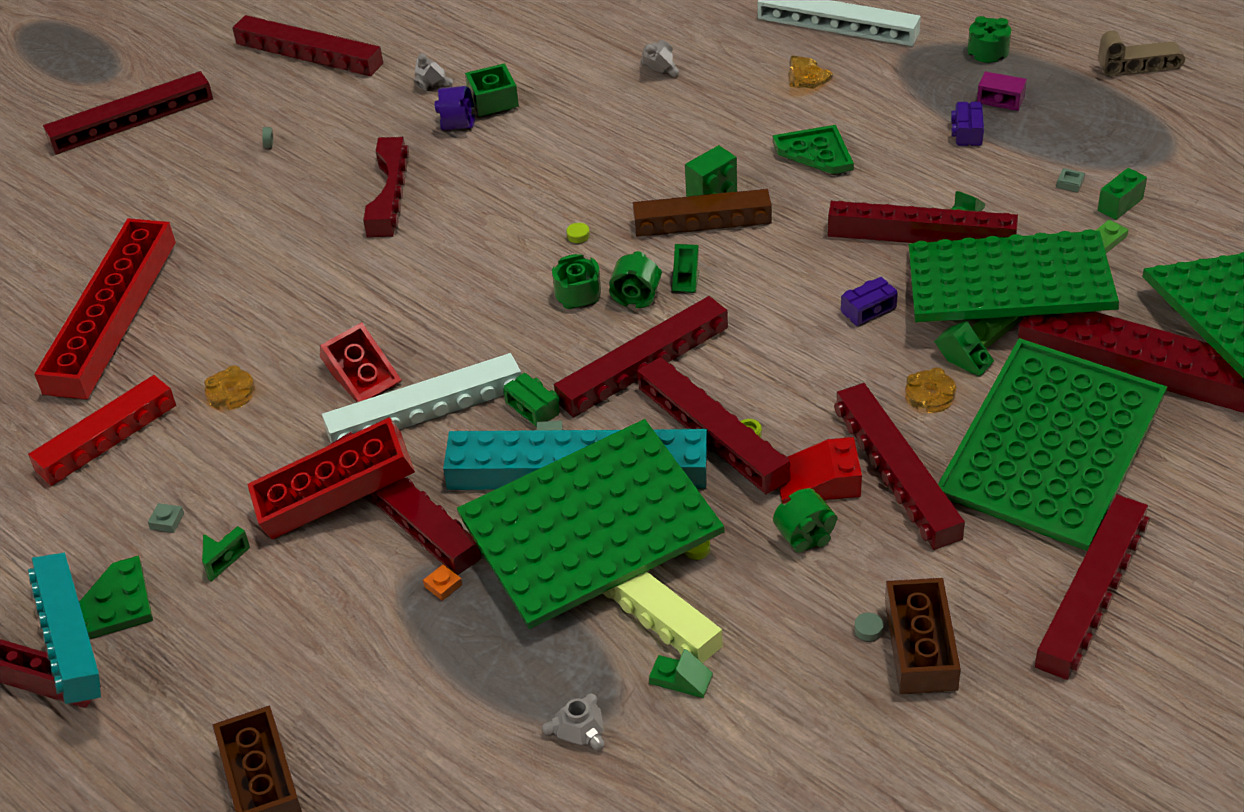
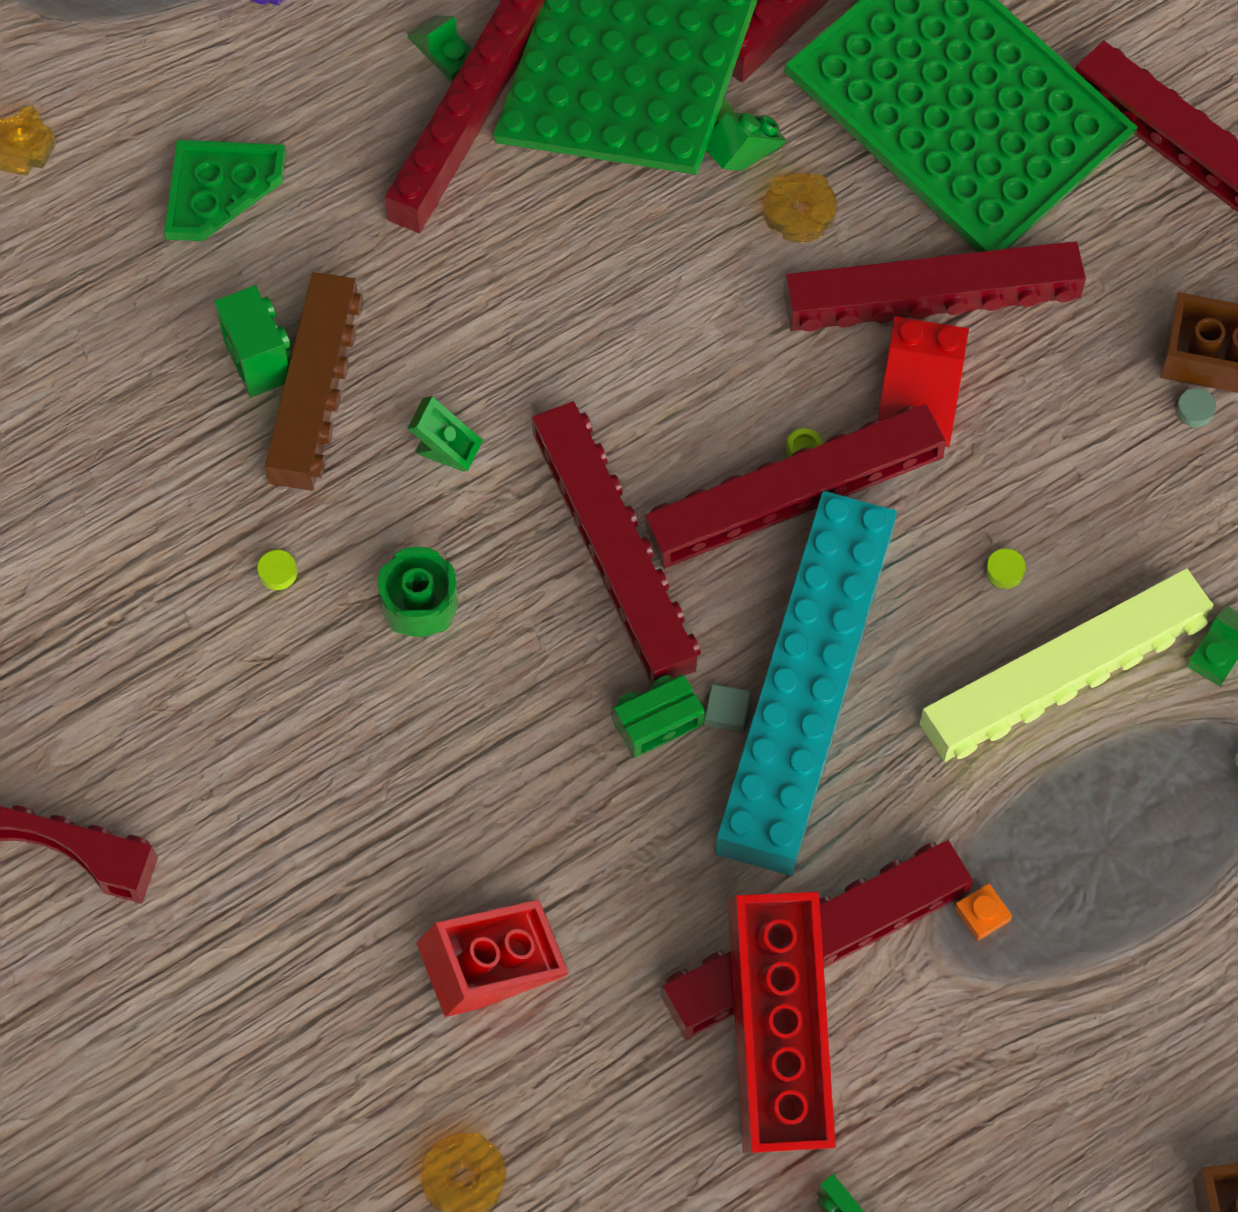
camera: 80 degrees left, 20 degrees up
light aqua brick [322,353,521,443] -> none
green plate [457,419,725,629] -> none
green brick [609,251,662,308] -> none
green brick [773,488,838,553] -> none
dark purple brick [841,276,898,326] -> none

